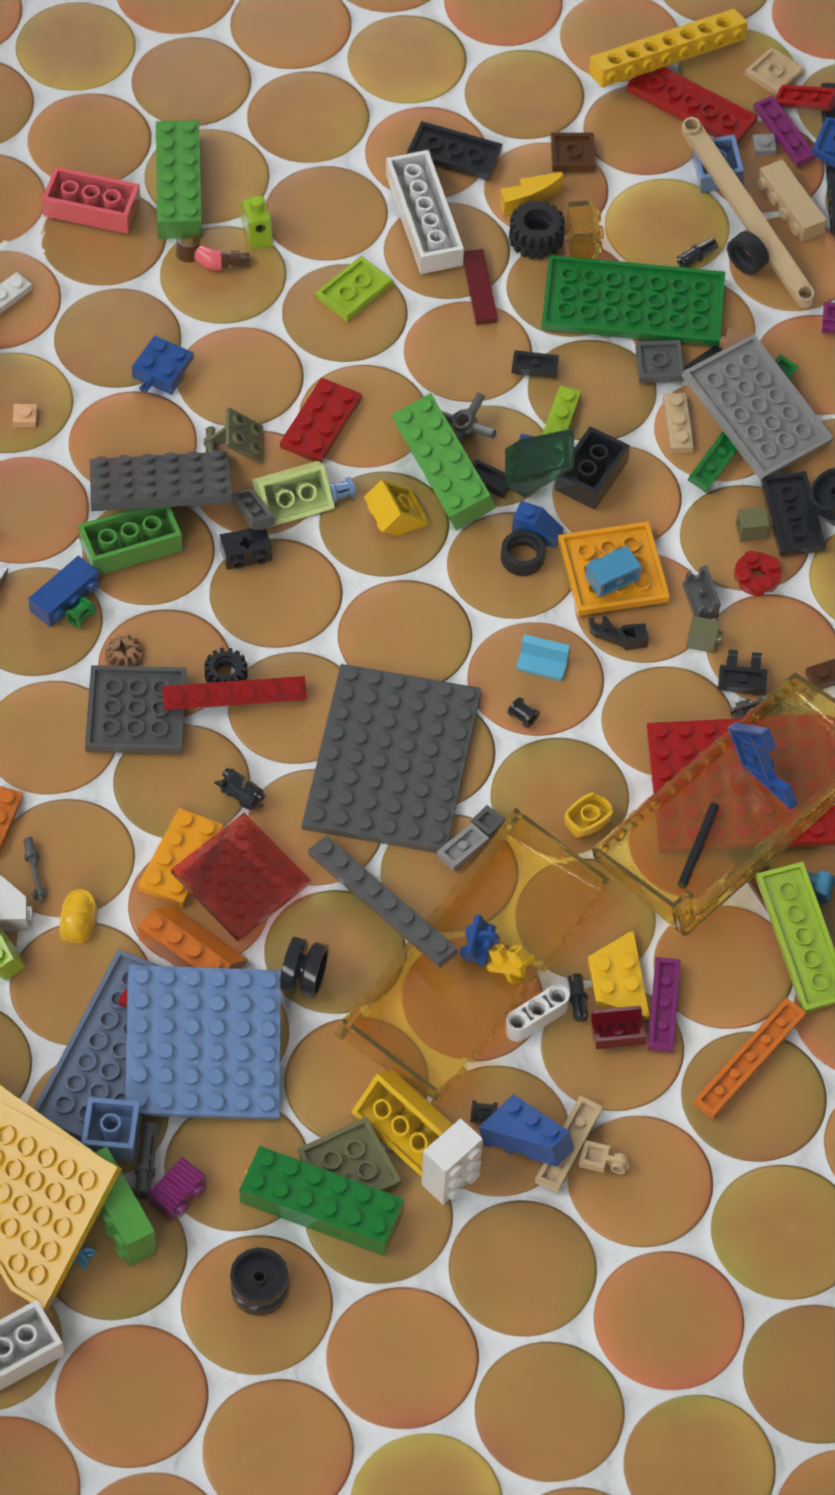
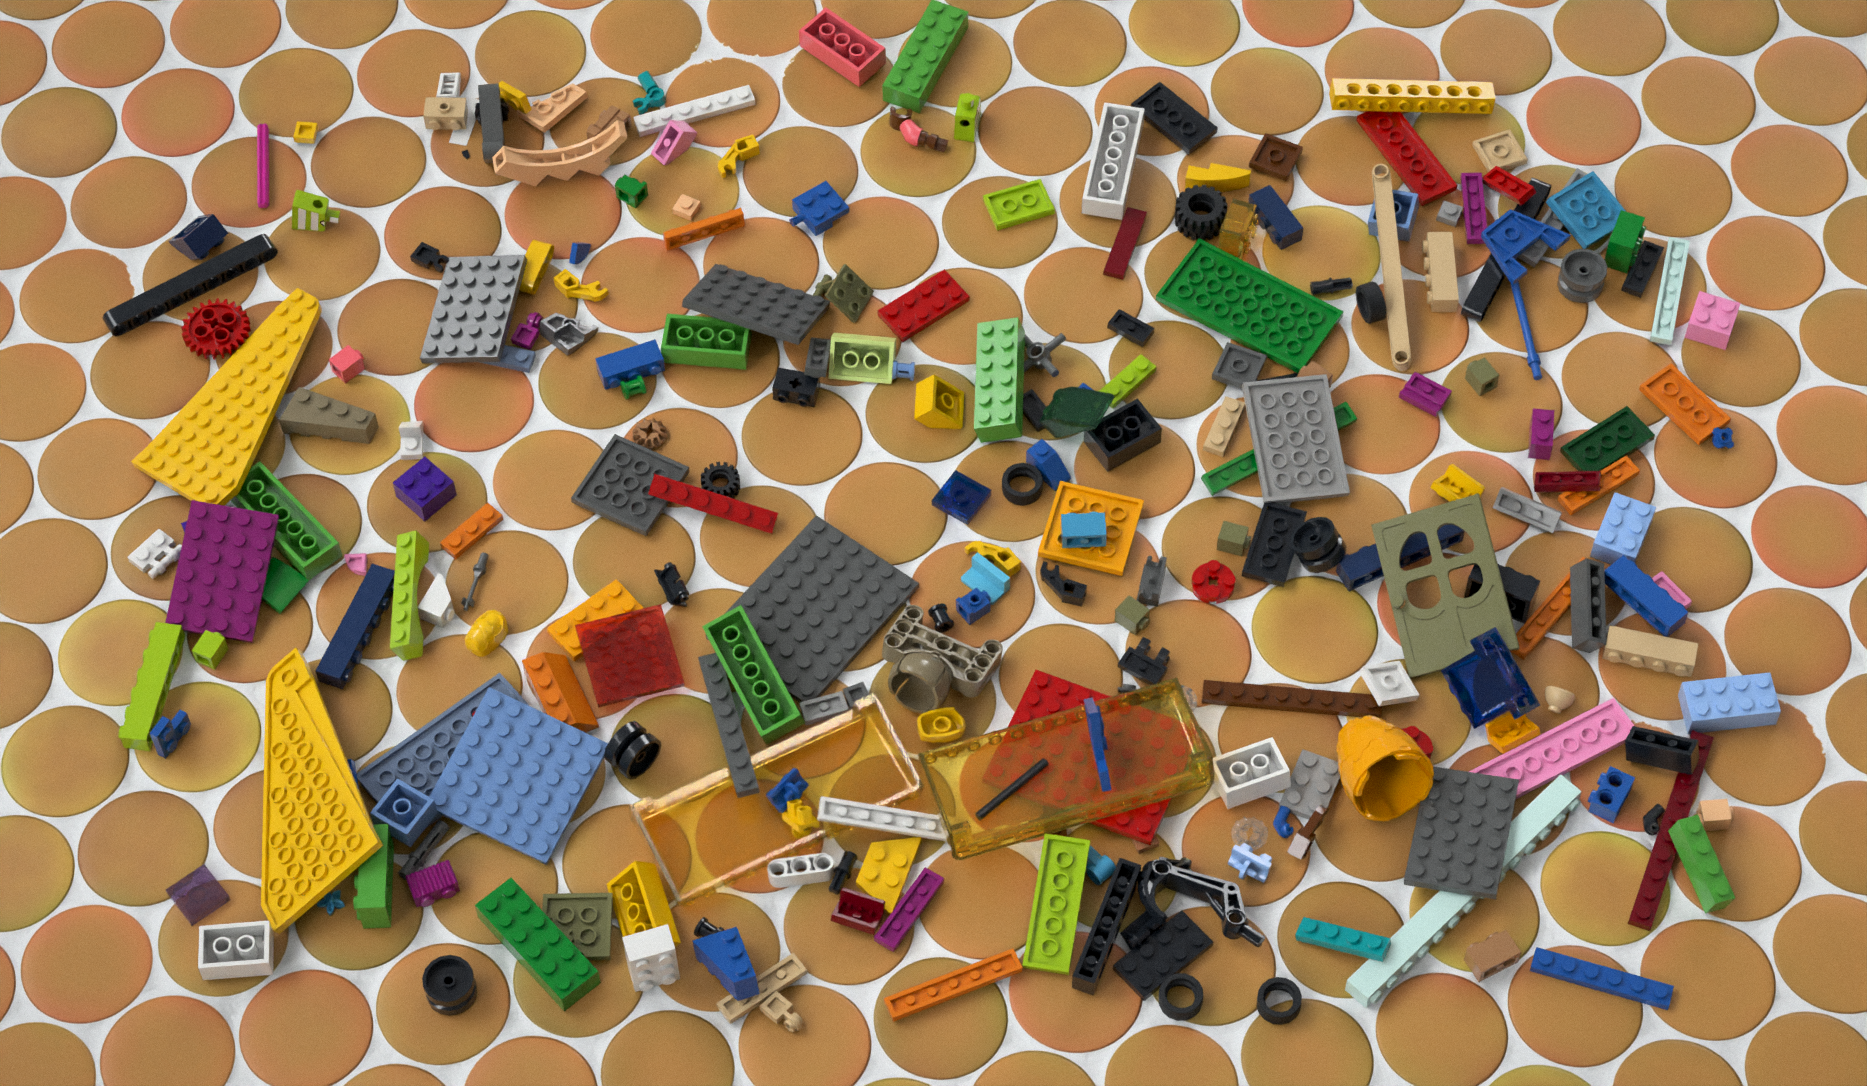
camera: 30 degrees right, 0 degrees up
none -> orange plate [663,208,745,251]
none -> bright green brick [702,605,806,745]
none -> yellow piece [718,134,760,178]
none -> white plate [817,796,955,842]
none -> dark tan beam [882,605,1003,713]
none -> clear blue plate [931,470,992,525]
none -> blue brick [956,588,991,625]
none -> yellow piece [965,541,1021,577]
none -> dark blue brick [1247,185,1303,250]

